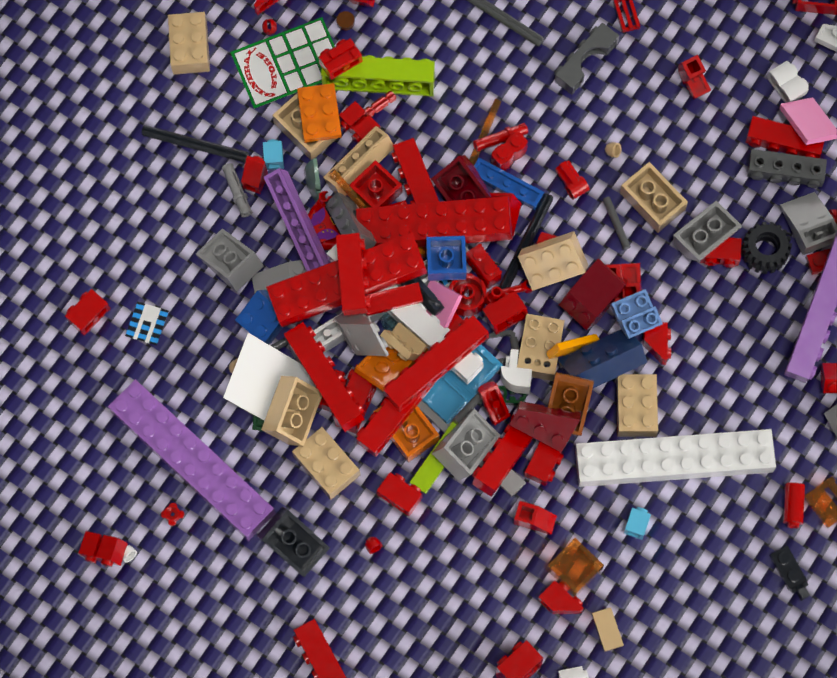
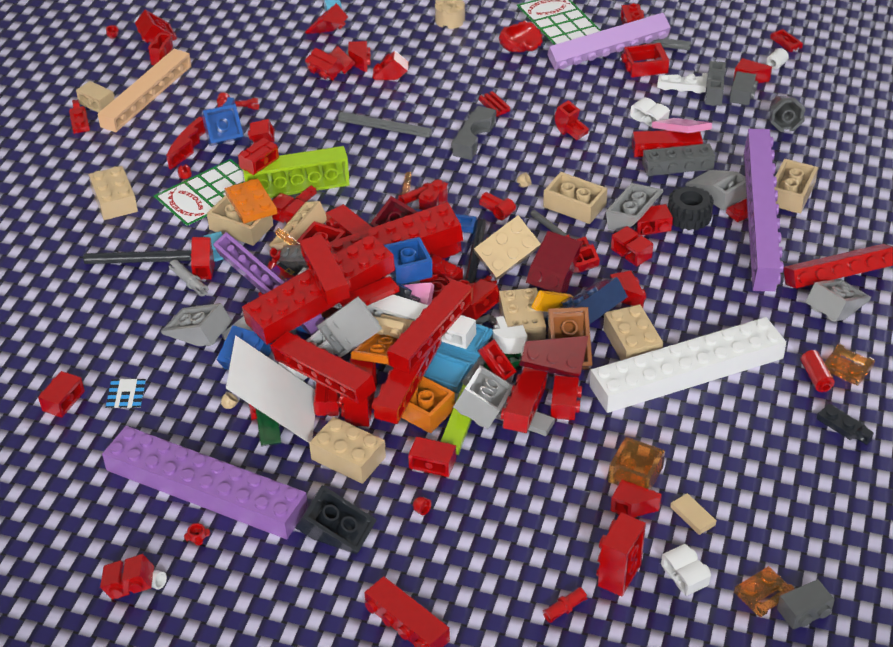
camera: 20 degrees left, 30 degrees down
tan brick [261,376,322,446] -> none
sand green brick [304,158,321,202] -> none
red slope [514,501,557,535] -> none
medium blue slope [610,289,663,339] -> none
medium azure brick [624,507,651,540] -> none
none -> red piece [611,226,653,267]

